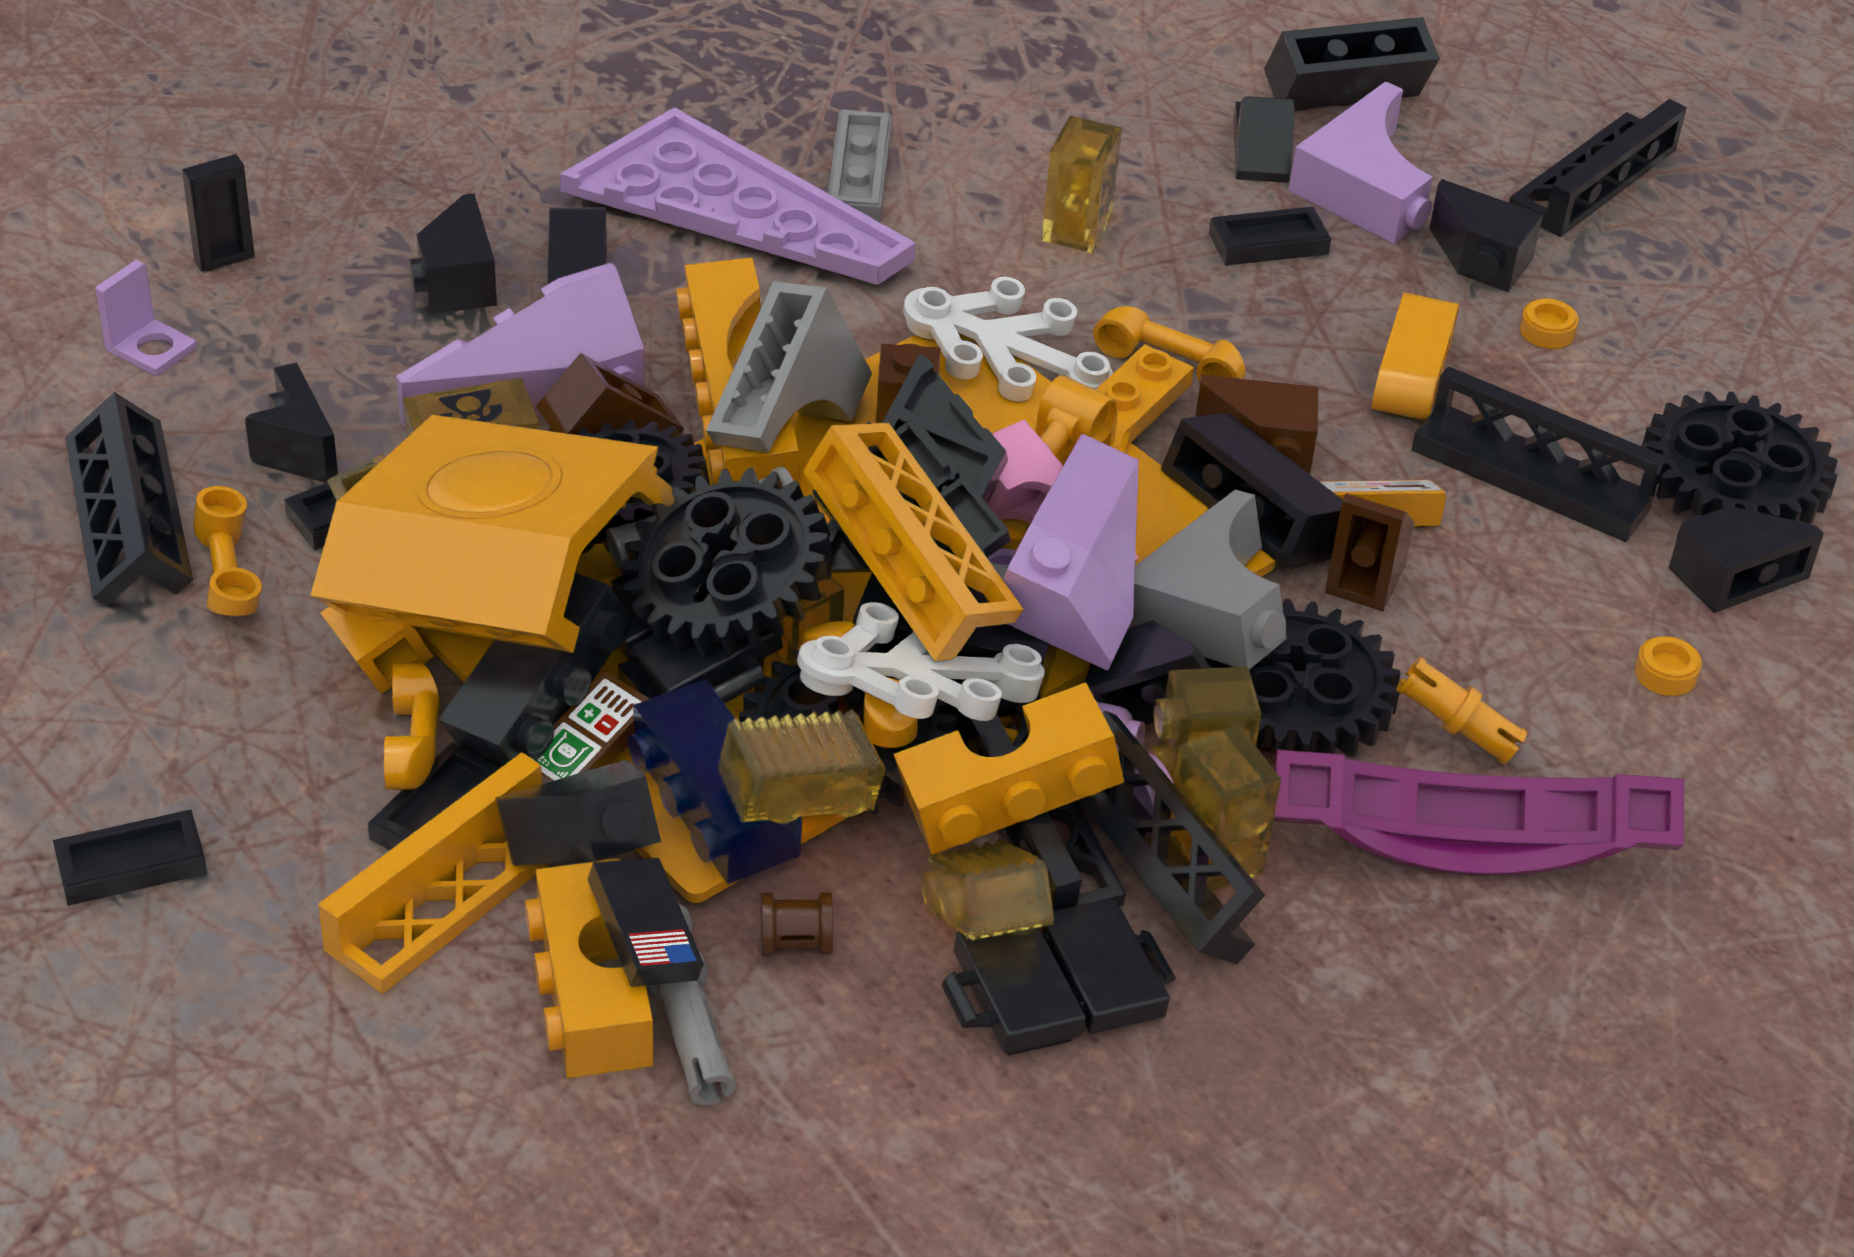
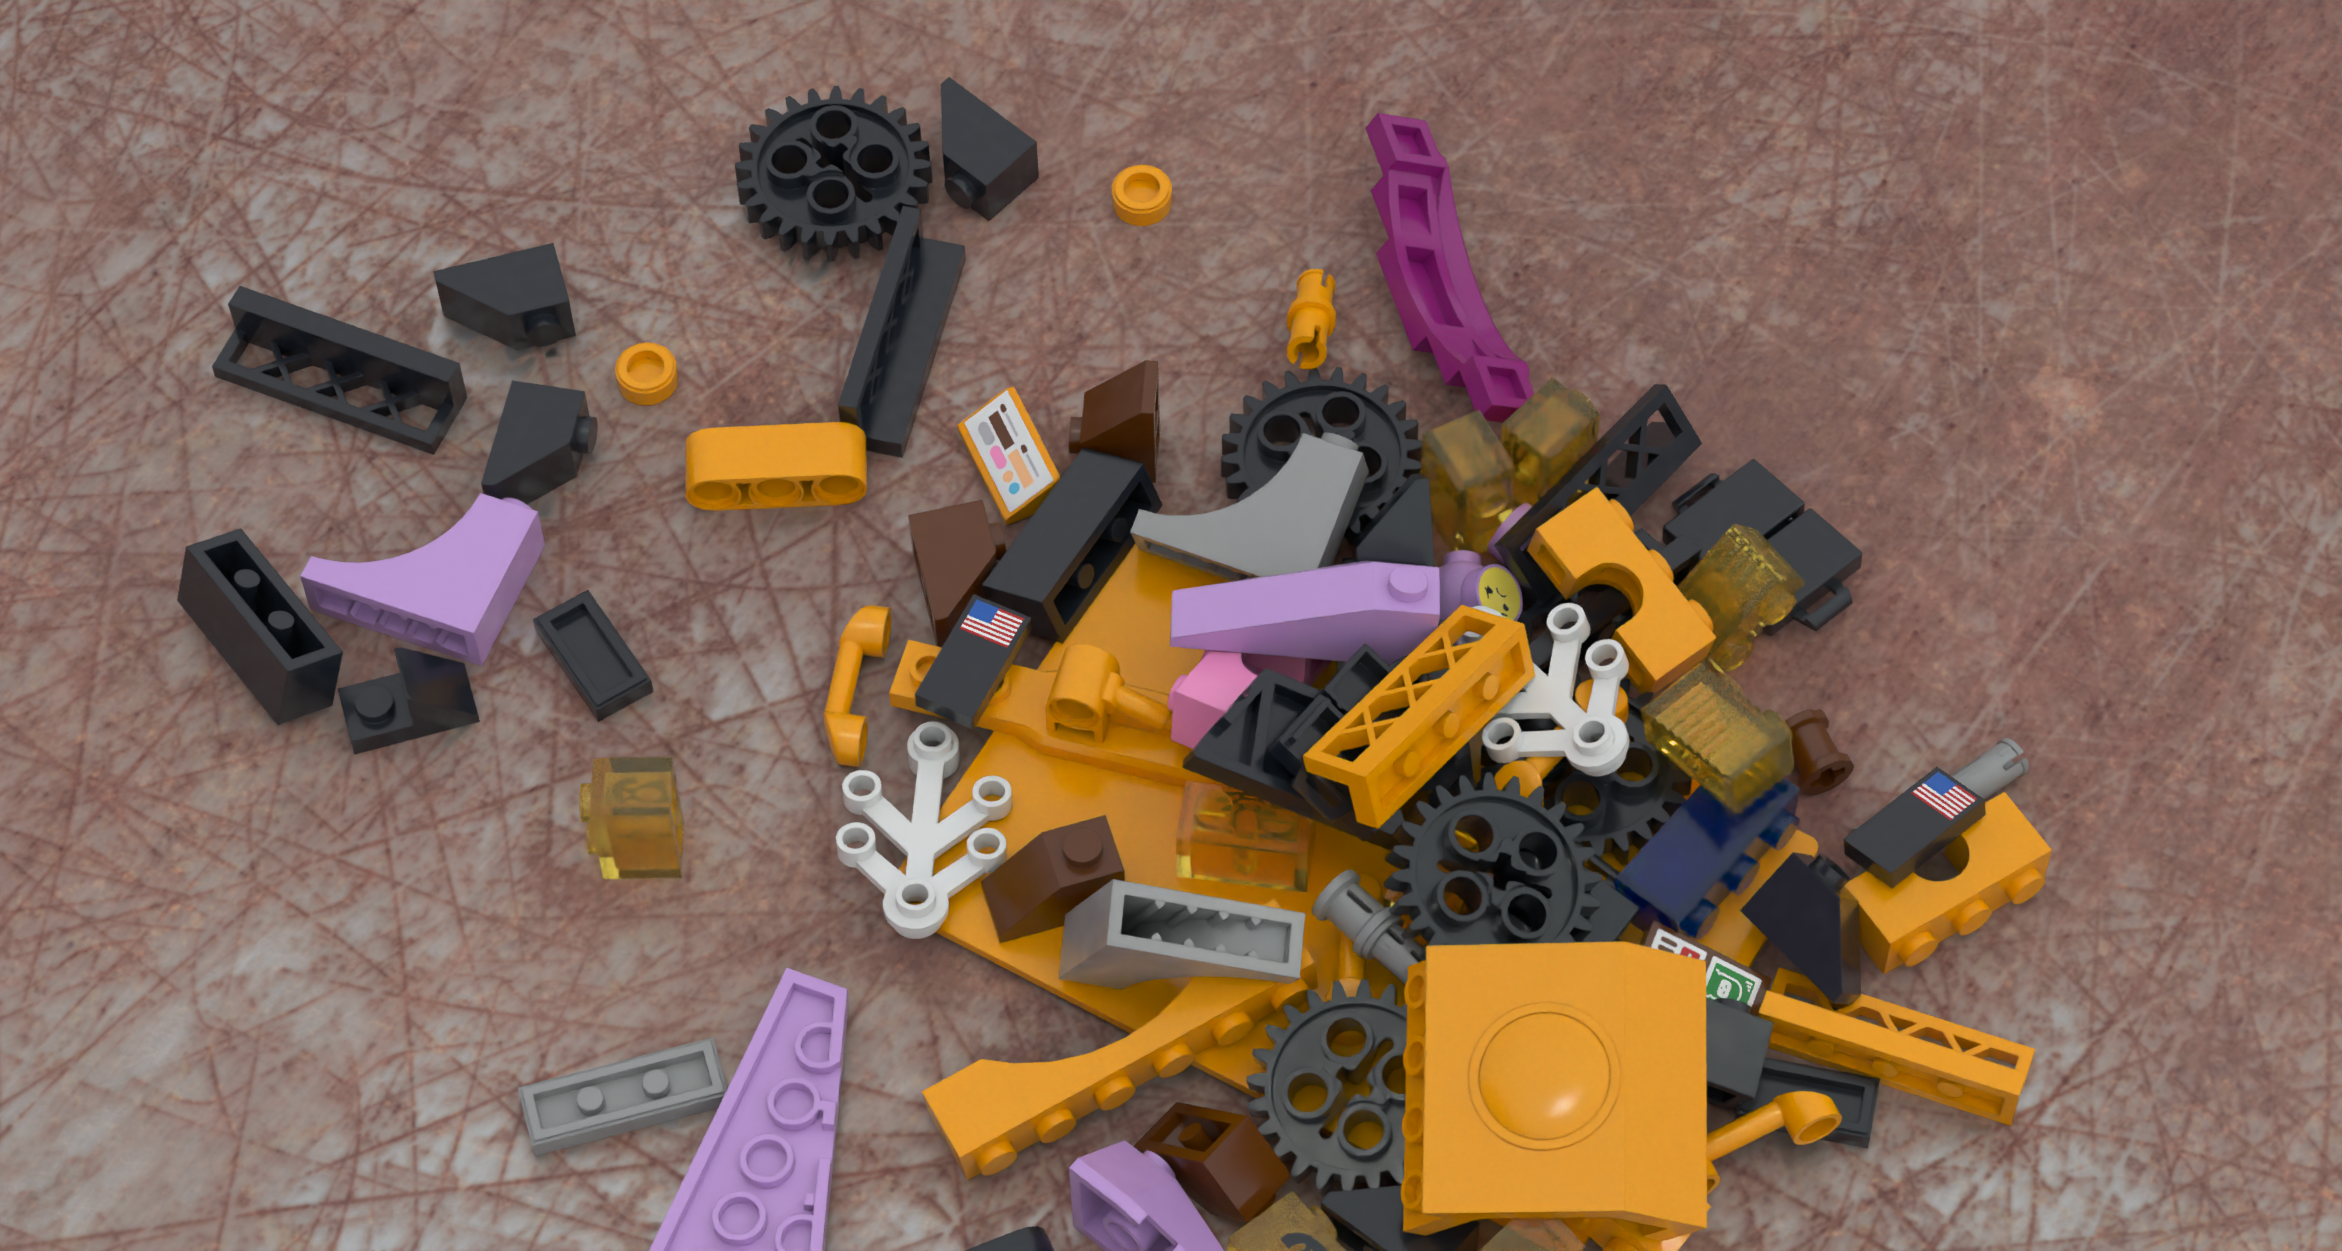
camera: 105 degrees left, 15 degrees up
none -> black slope [433,243,576,350]
none -> black tile [915,594,1032,730]

